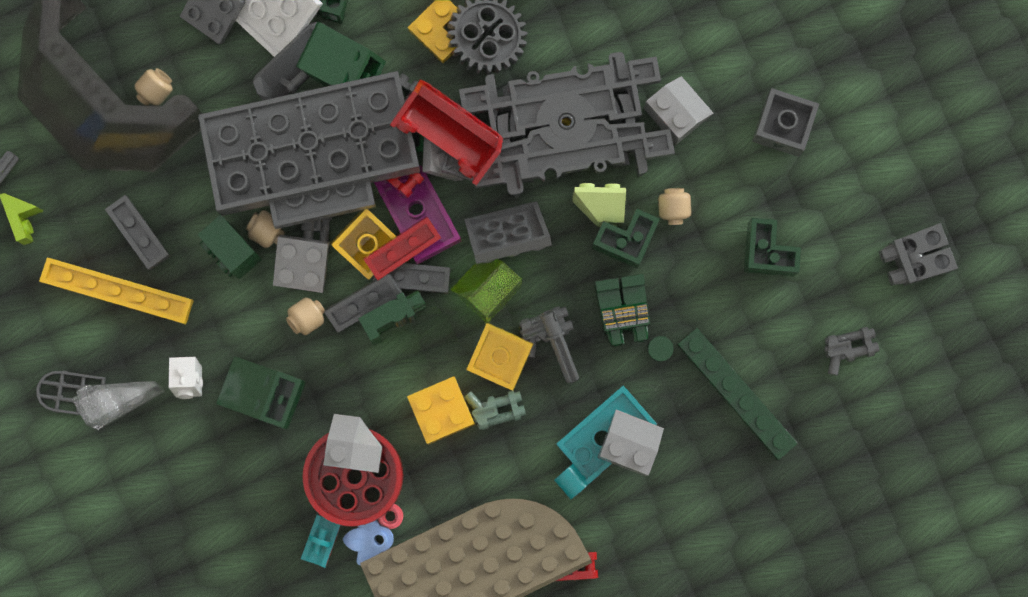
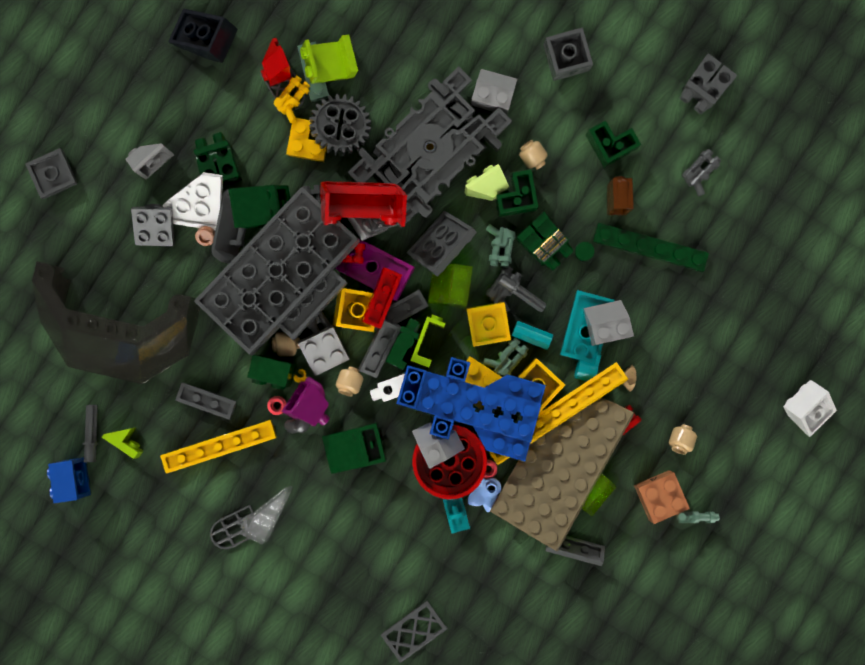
camera: 30 degrees left, 5 degrees up
tan head [135,68,172,106] -> none
white head [169,357,203,399] -> none
none -> nougat tile [195,226,215,246]
none -> coral plate [267,396,287,415]
none -> magenta torso [281,369,329,434]
none -> white torso [370,374,405,402]
none -> blue piece [396,357,546,461]
none -> lime panel [411,315,445,367]
none -> sand green piece [486,224,516,268]
none -> yellow plate [490,362,629,465]
none -> teal axle [511,321,553,350]
none -> yellow brick [518,358,565,413]
none -> reddish brown torso [607,176,634,215]
none -> tan tile [623,365,636,392]

